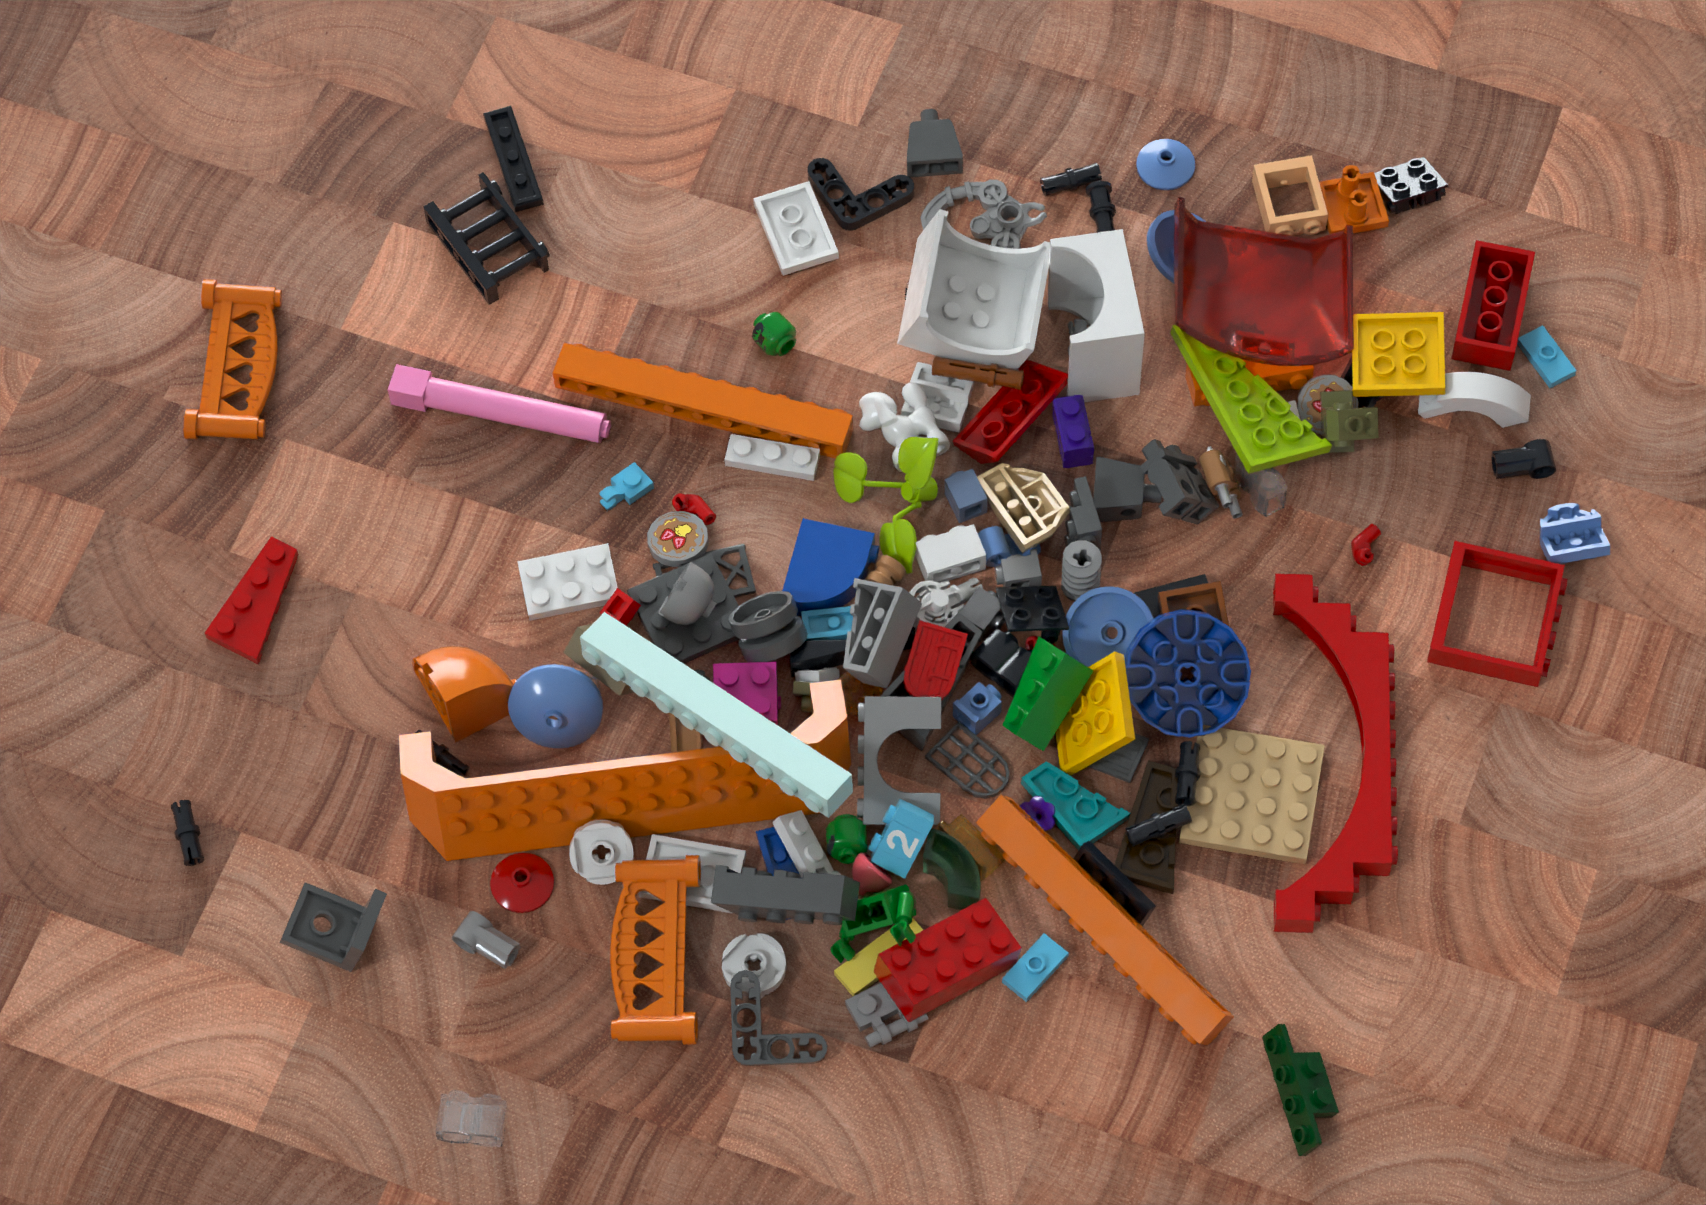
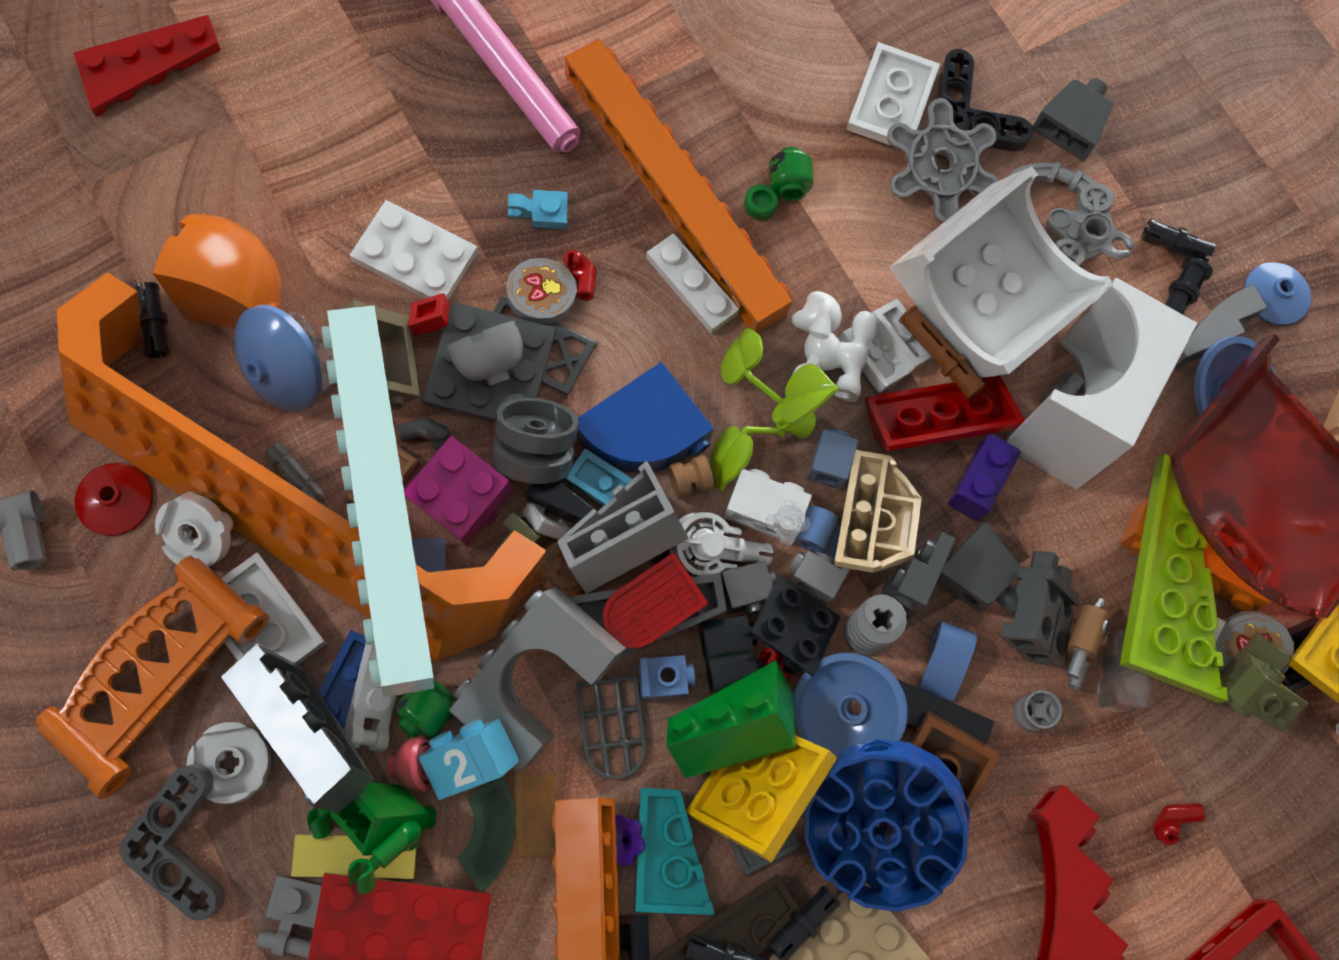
camera: 25 degrees right, 10 degrees up
none -> green tile [744,184,779,221]
none -> clear plate [765,501,811,545]
none -> light grey plate [887,98,998,223]
none -> medium blue panel [917,621,977,701]
none -> light grey wheel [1013,690,1062,732]
none -> light grey slope [1174,284,1267,368]

